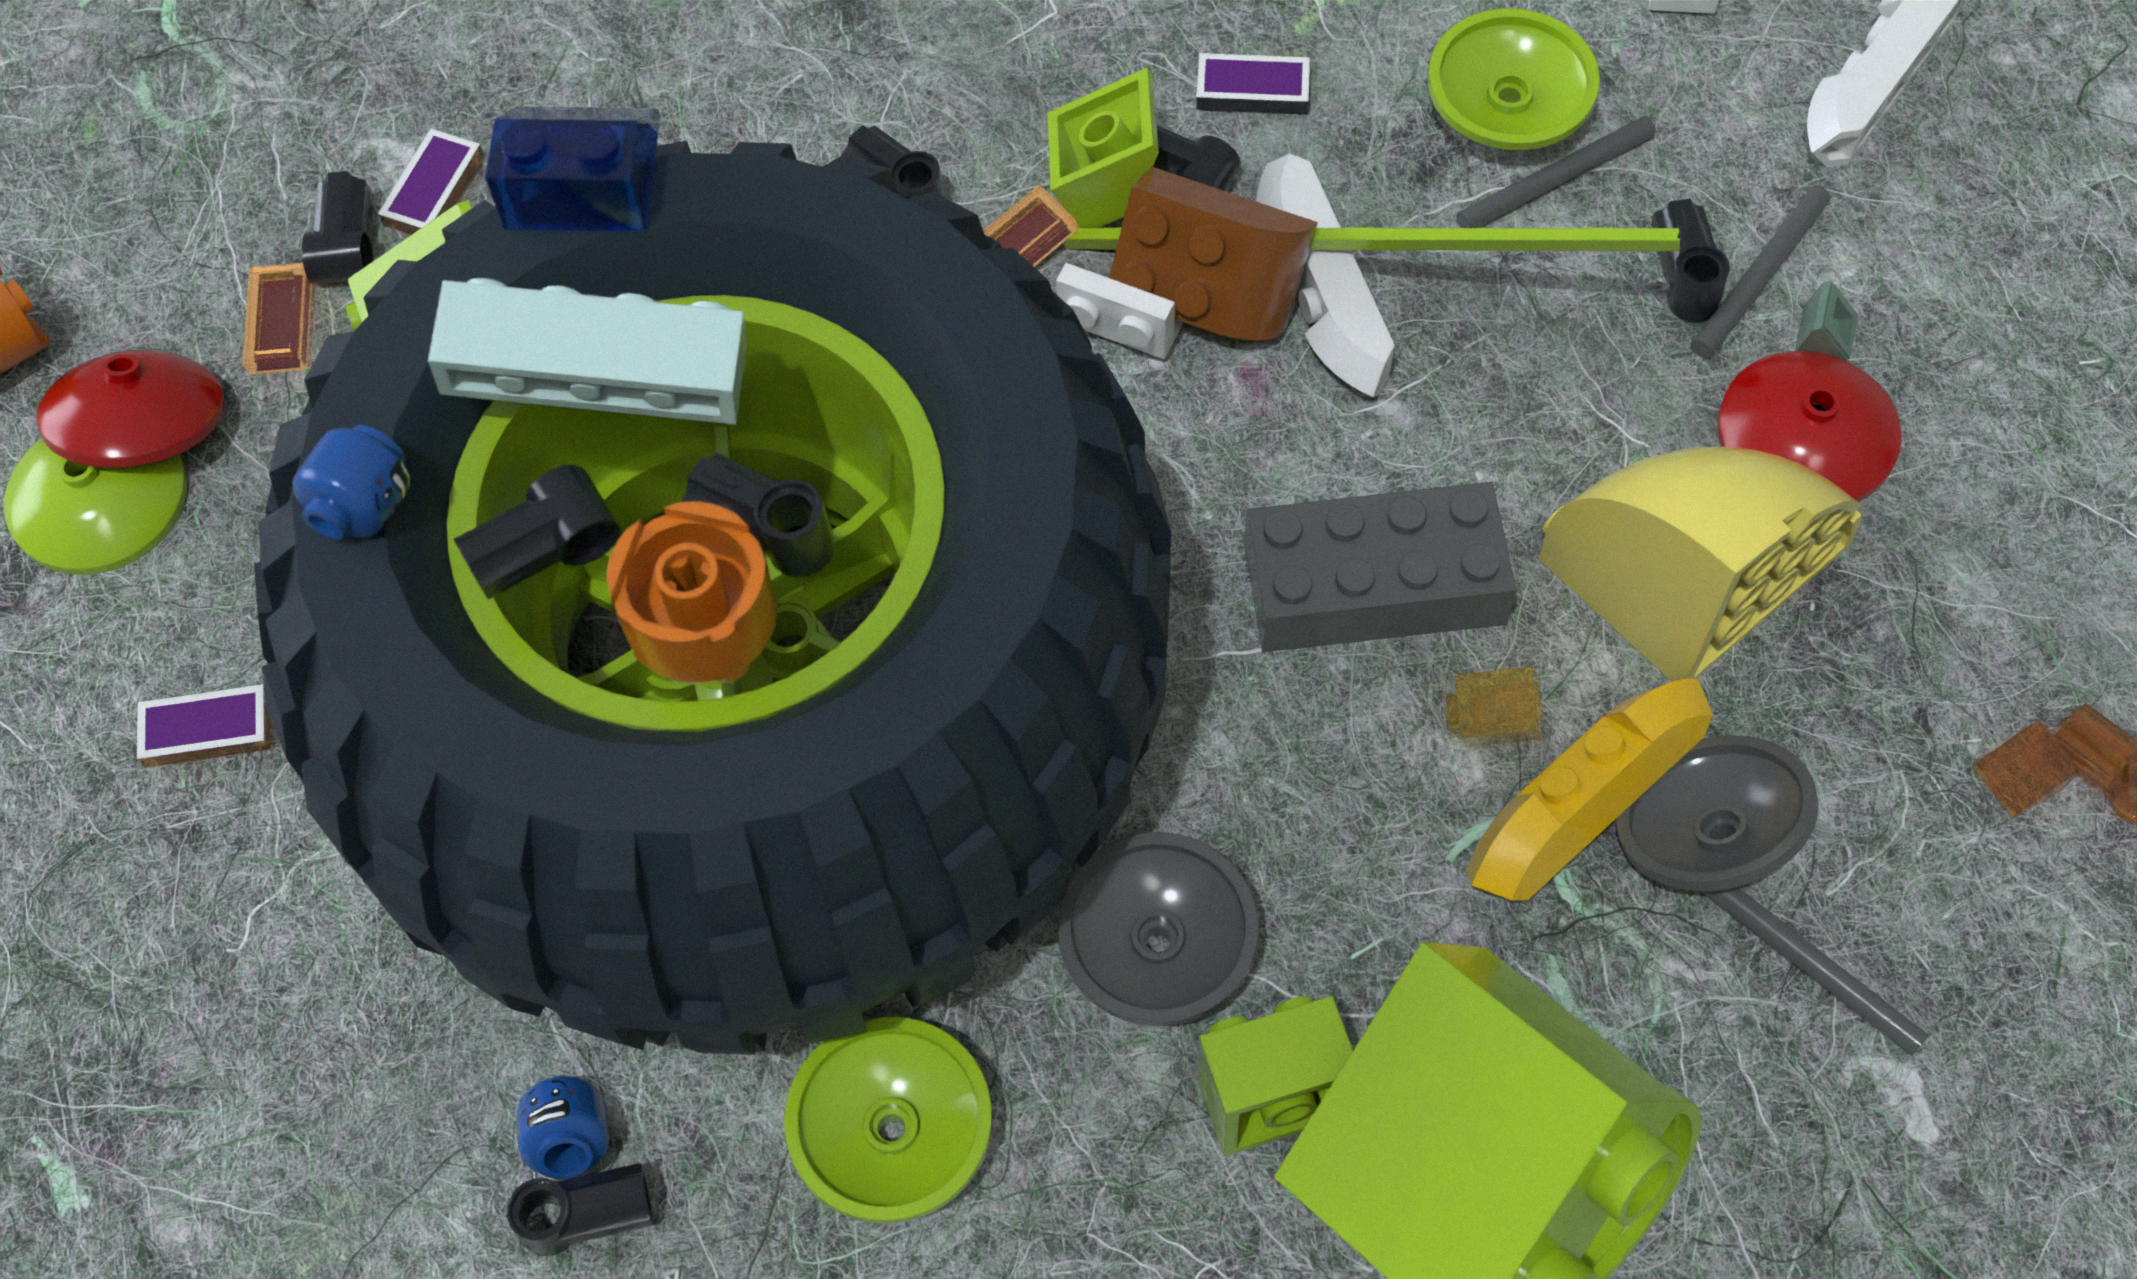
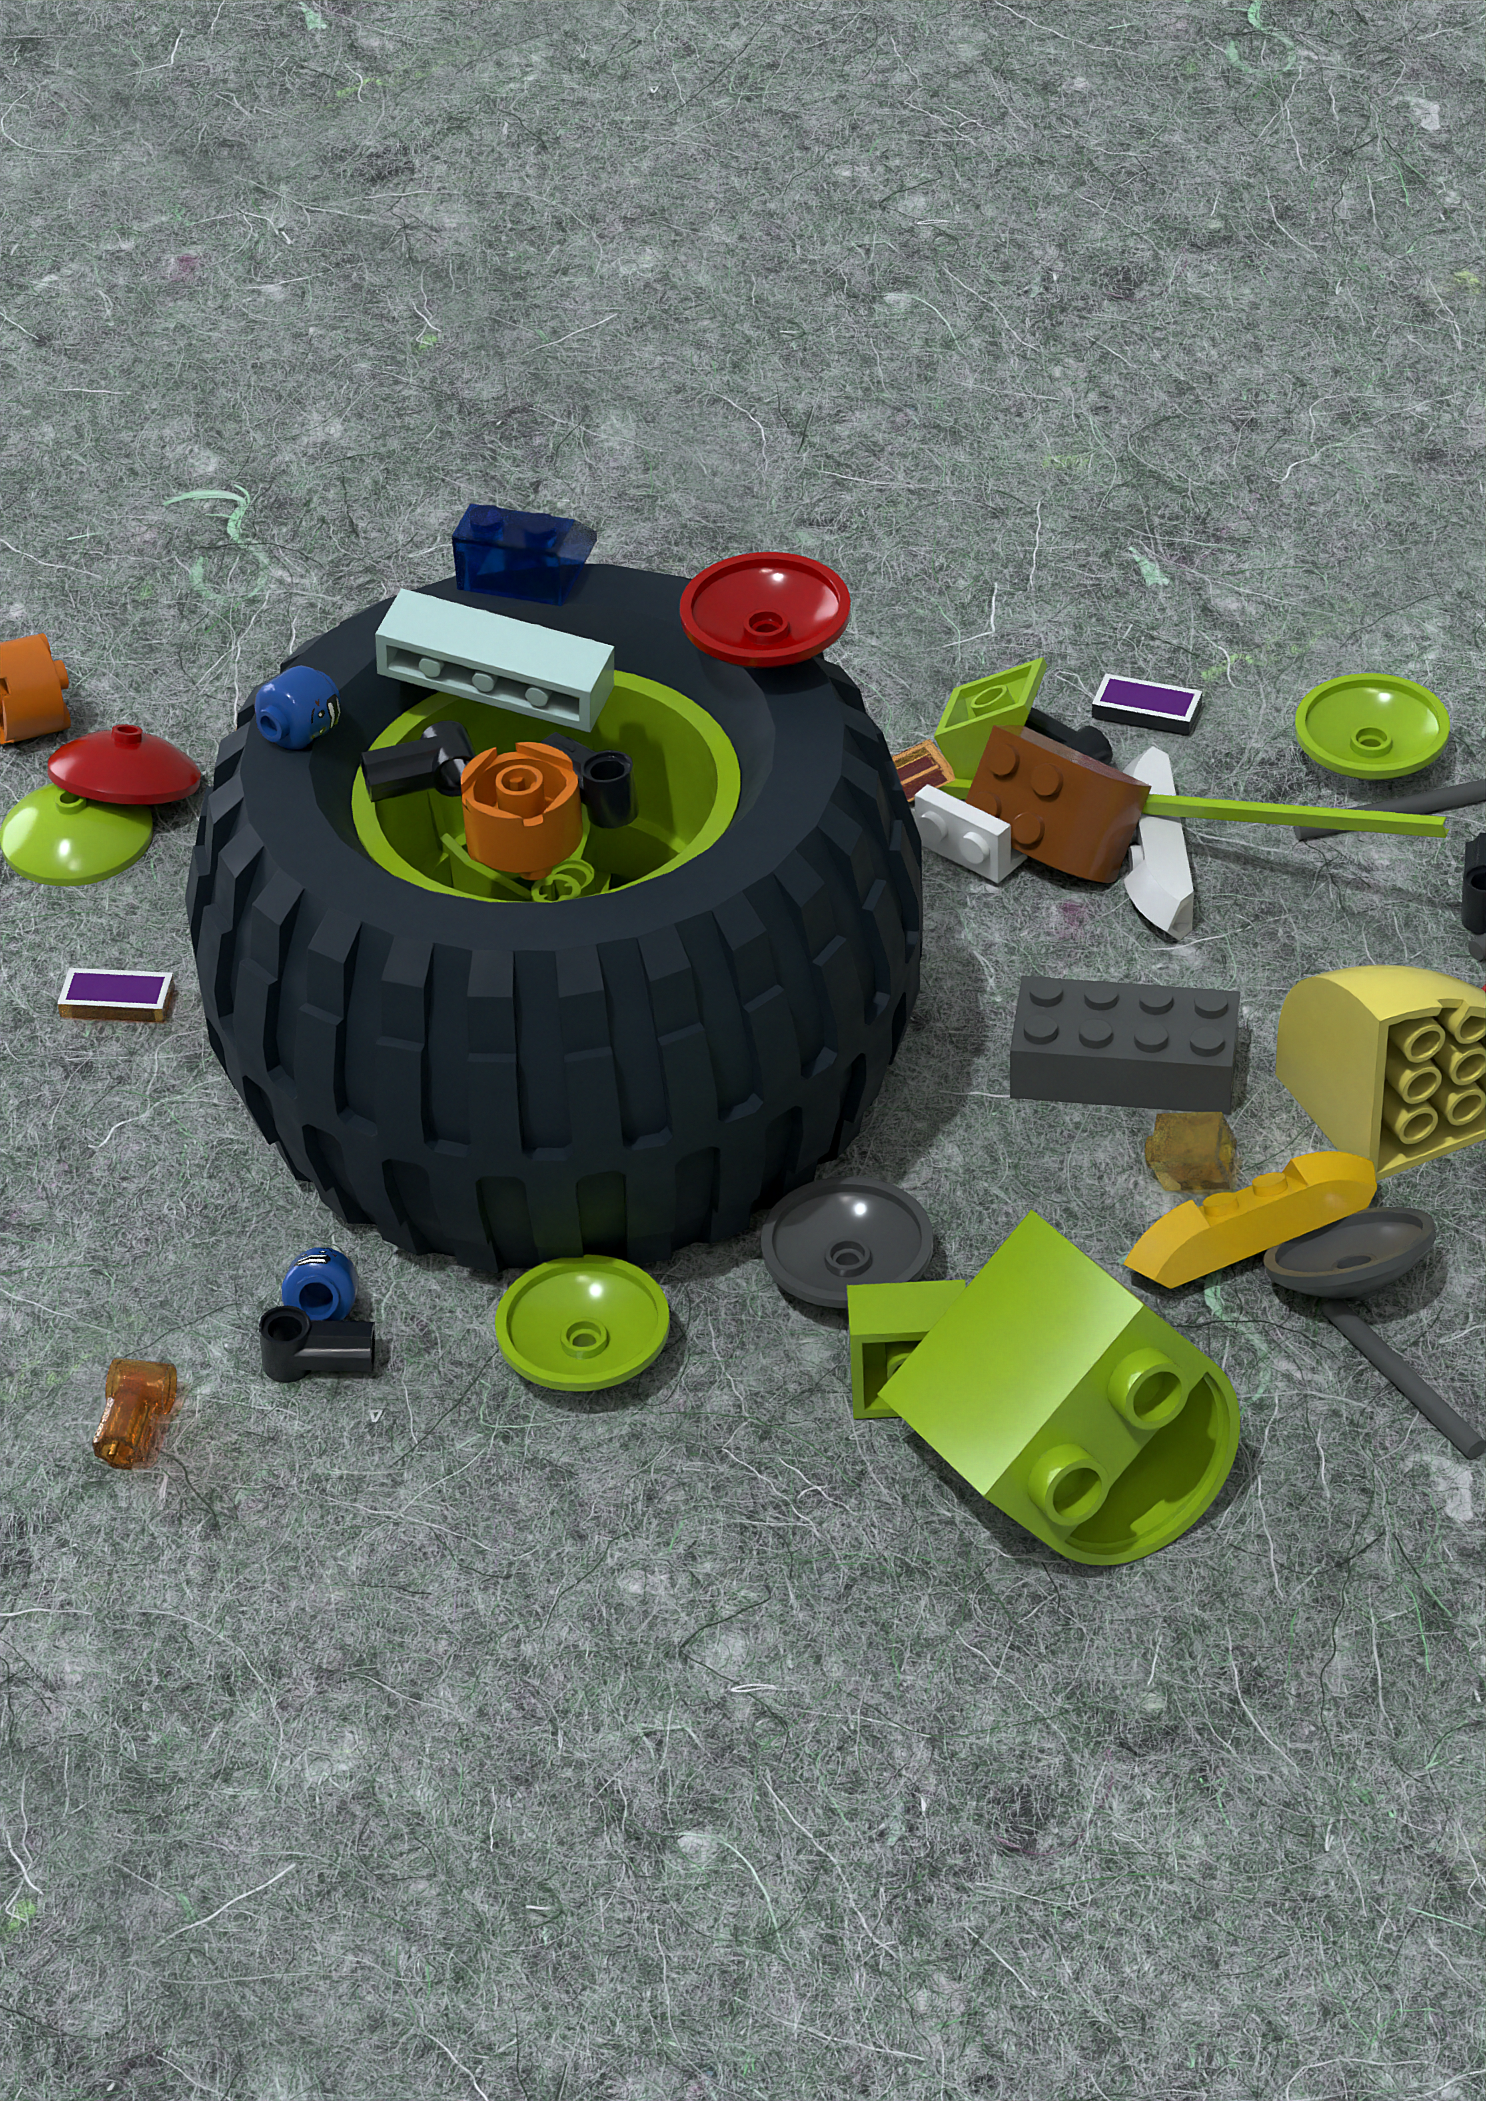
camera: 15 degrees right, 20 degrees down
none -> red dish [680,552,851,669]

